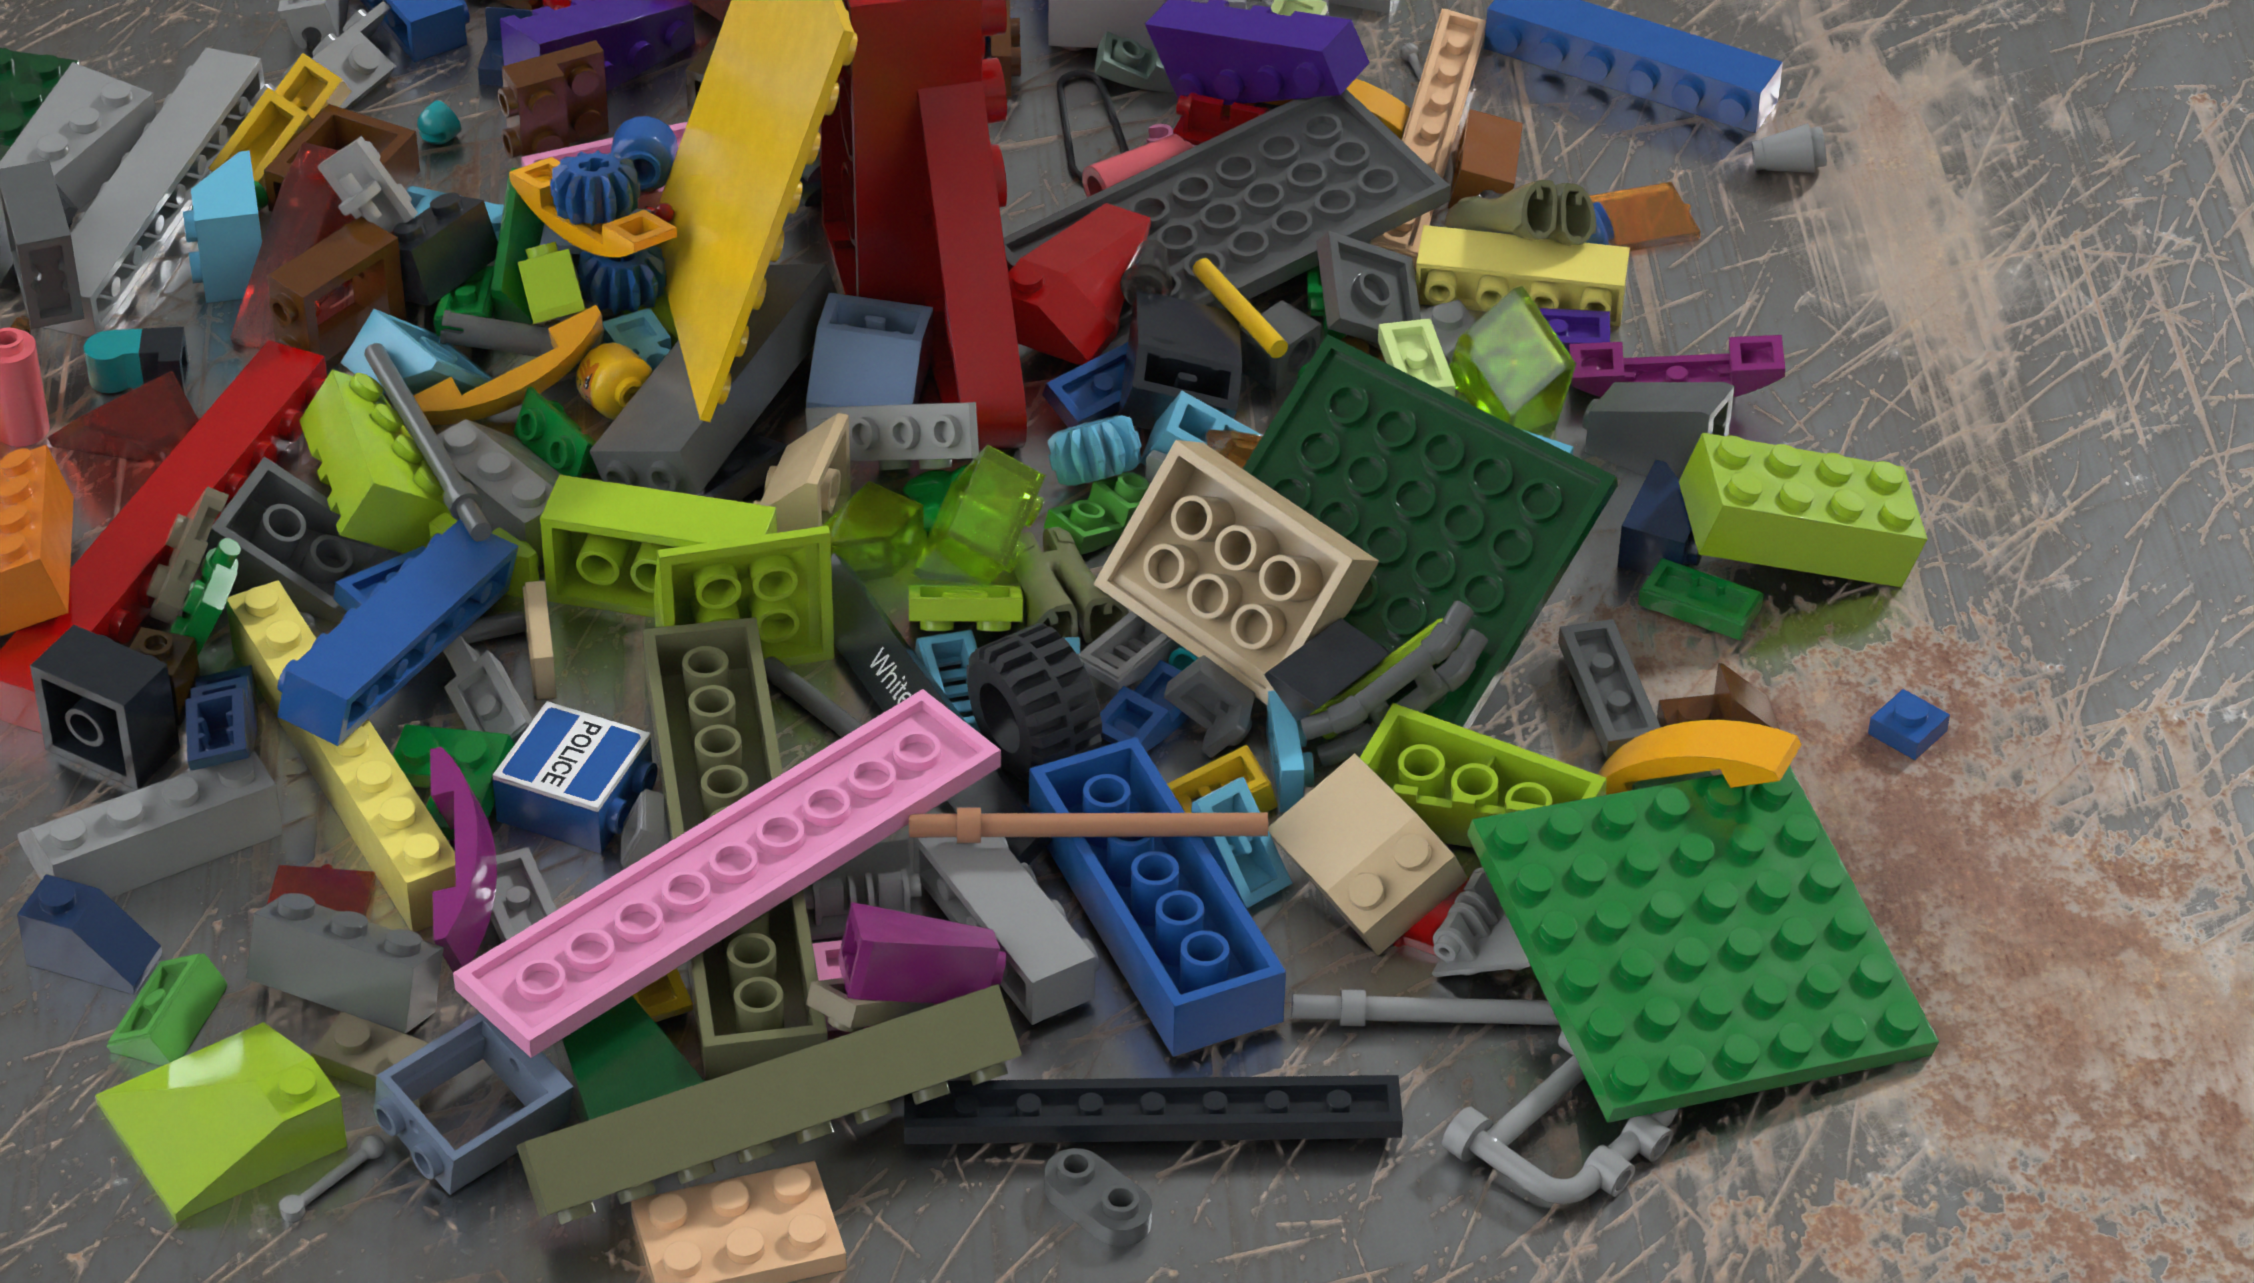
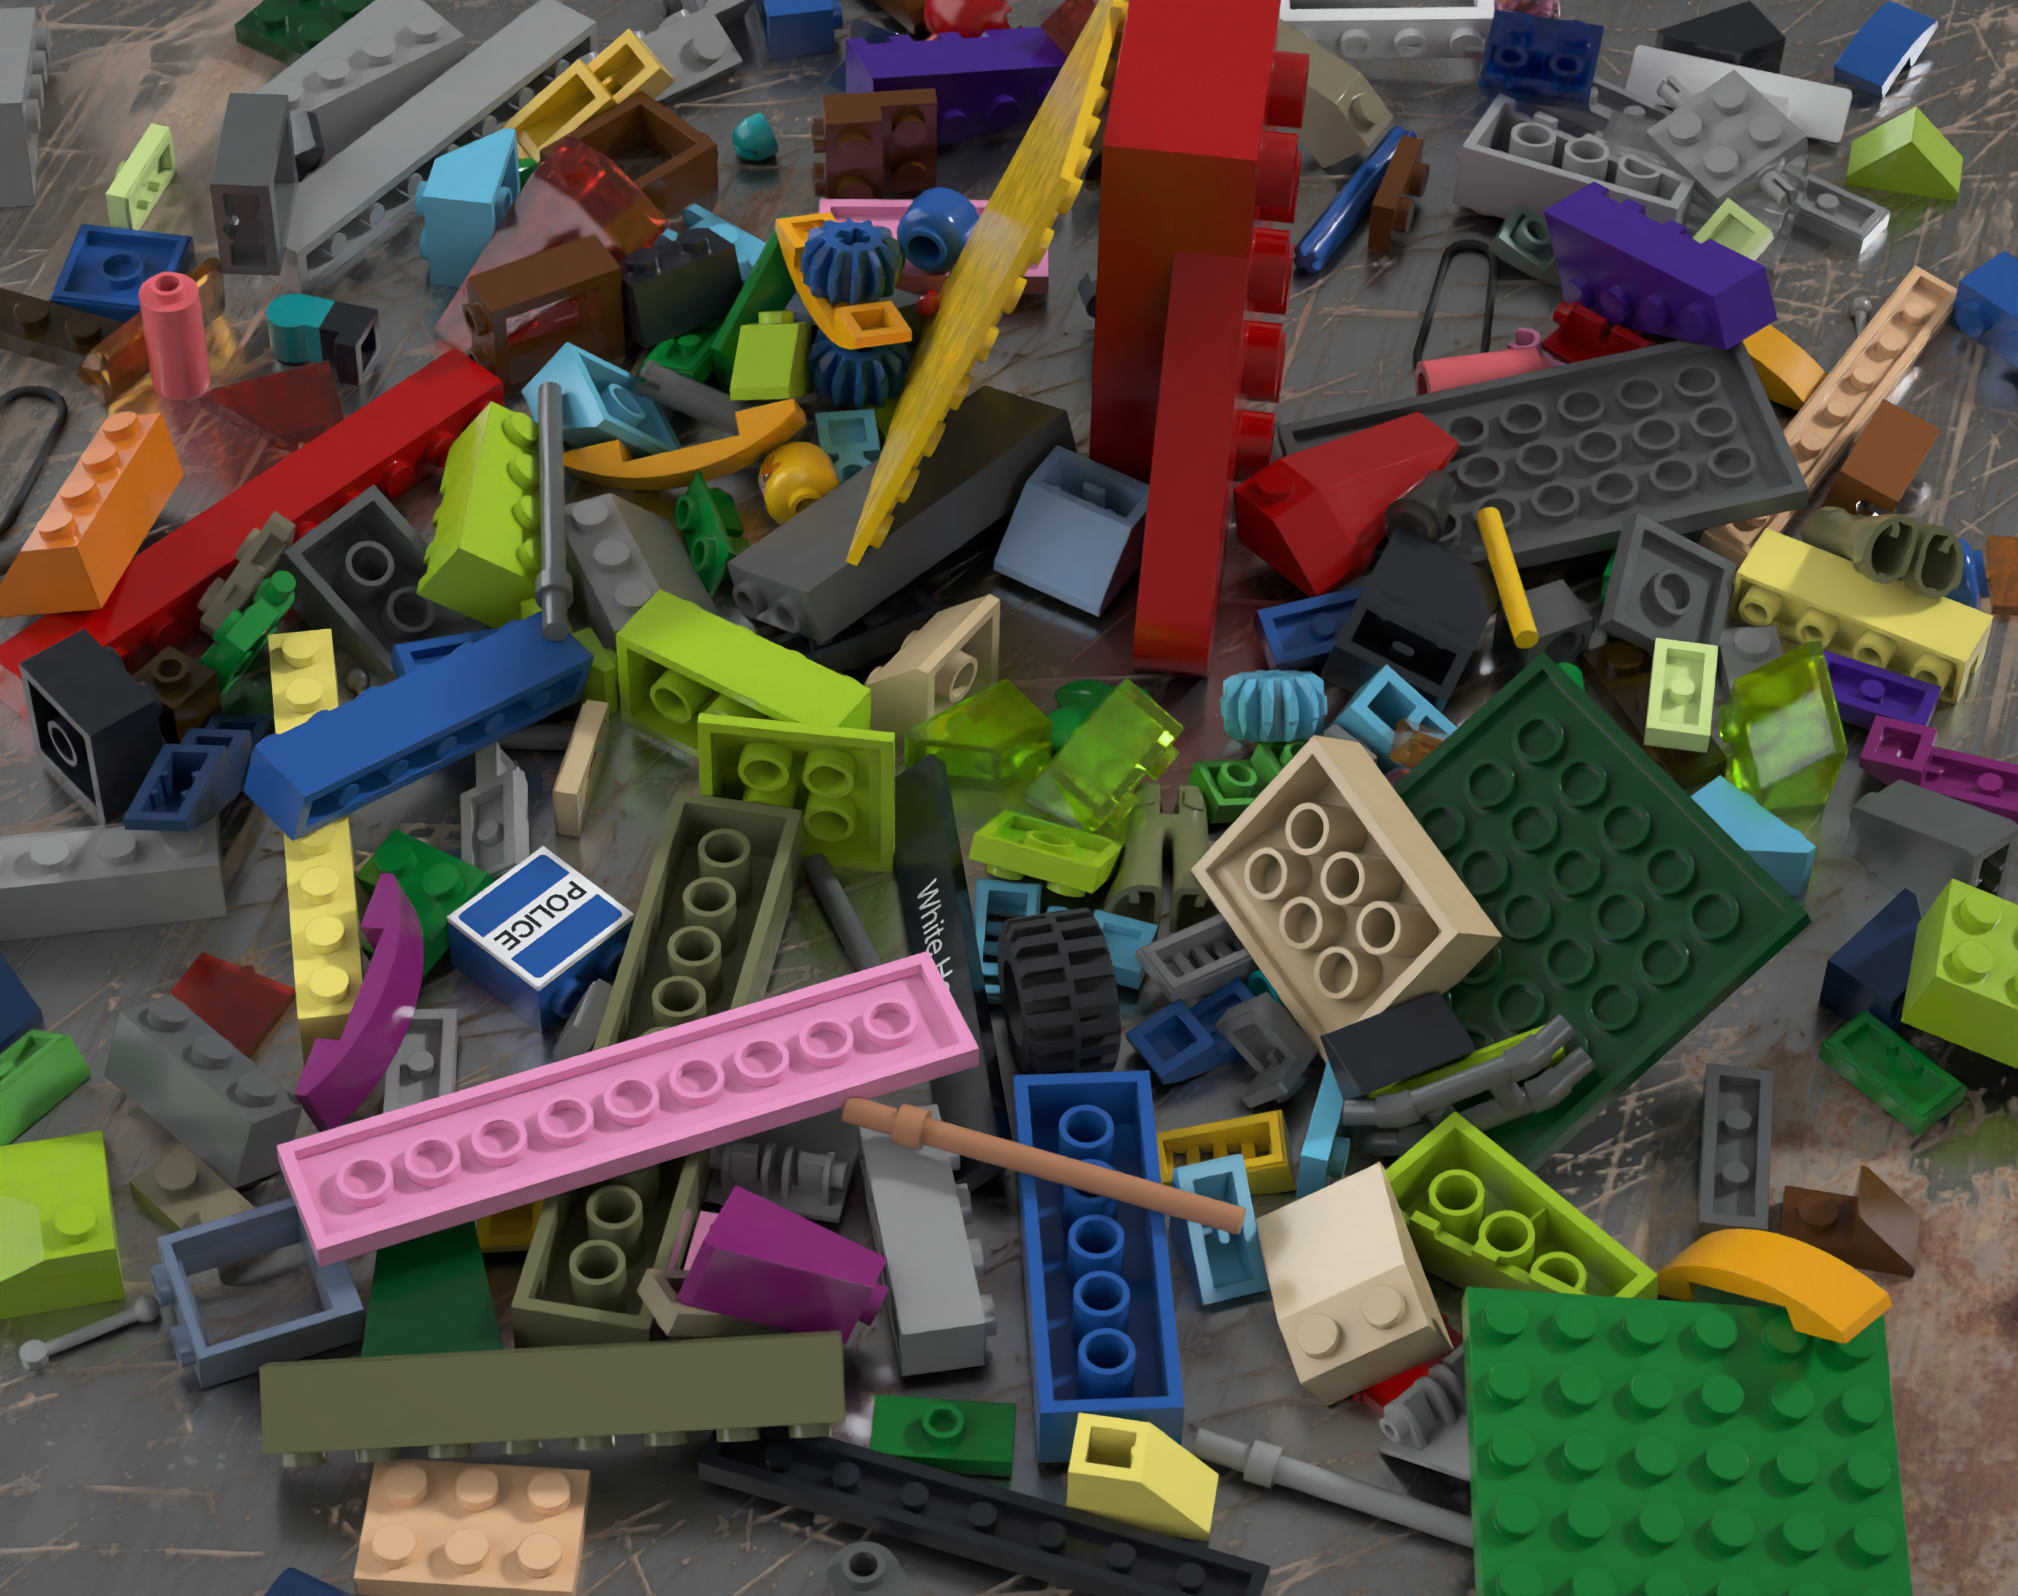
camera: 20 degrees right, 5 degrees up
light grey hips [317,136,418,233] -> none
light grey bracket [805,402,979,470] -> none
none -> green plate [870,1395,1016,1477]
none -> light yellow slope [1066,1413,1219,1542]

